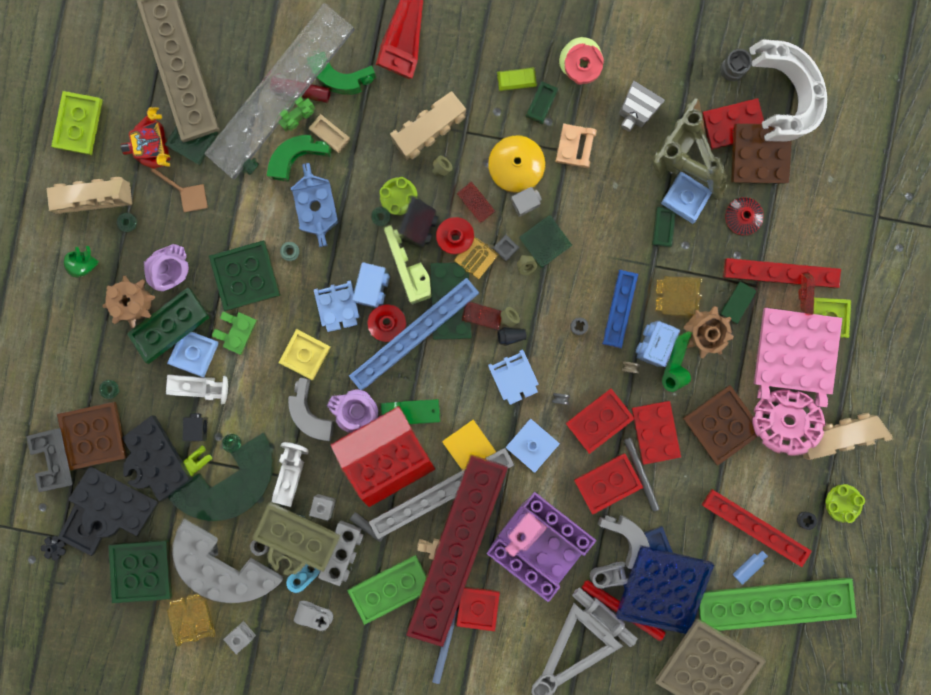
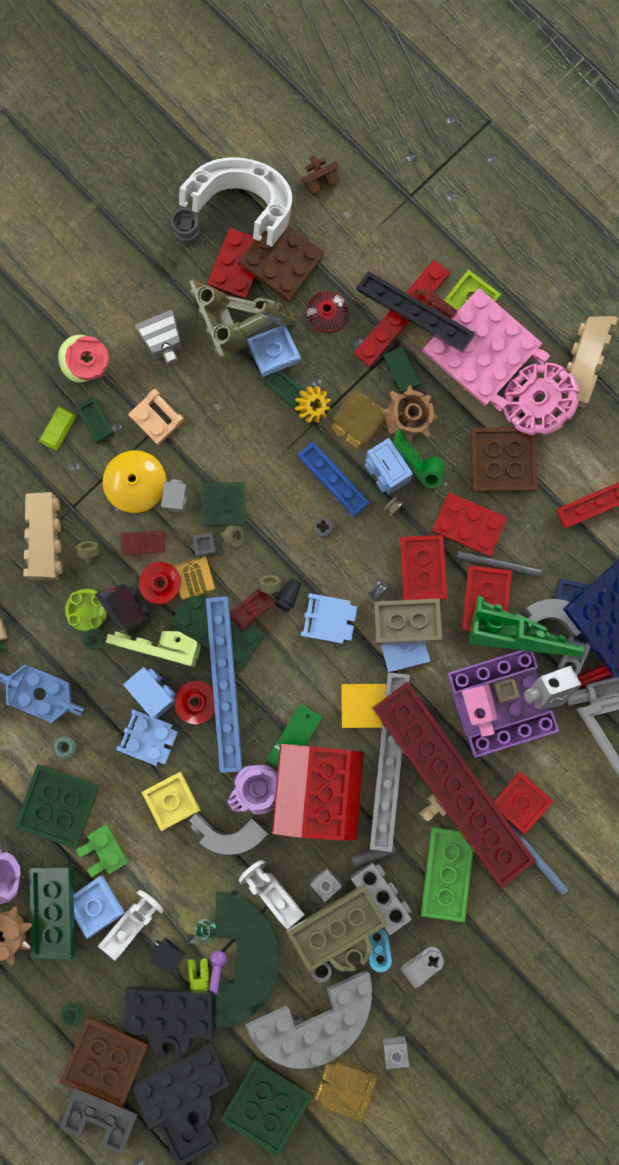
camera: 55 degrees left, 5 degrees down
none -> medium lavender bar [209,950,227,995]
none -> yellow gear [295,387,331,422]
none -> reddish brown hips [300,155,340,194]
none -> black plate [356,271,475,353]
none -> dark tan plate [375,599,442,645]
none -> green wedge [469,595,584,657]
none -> dark tan tile [492,676,520,704]
none -> light grey torso [524,666,582,710]

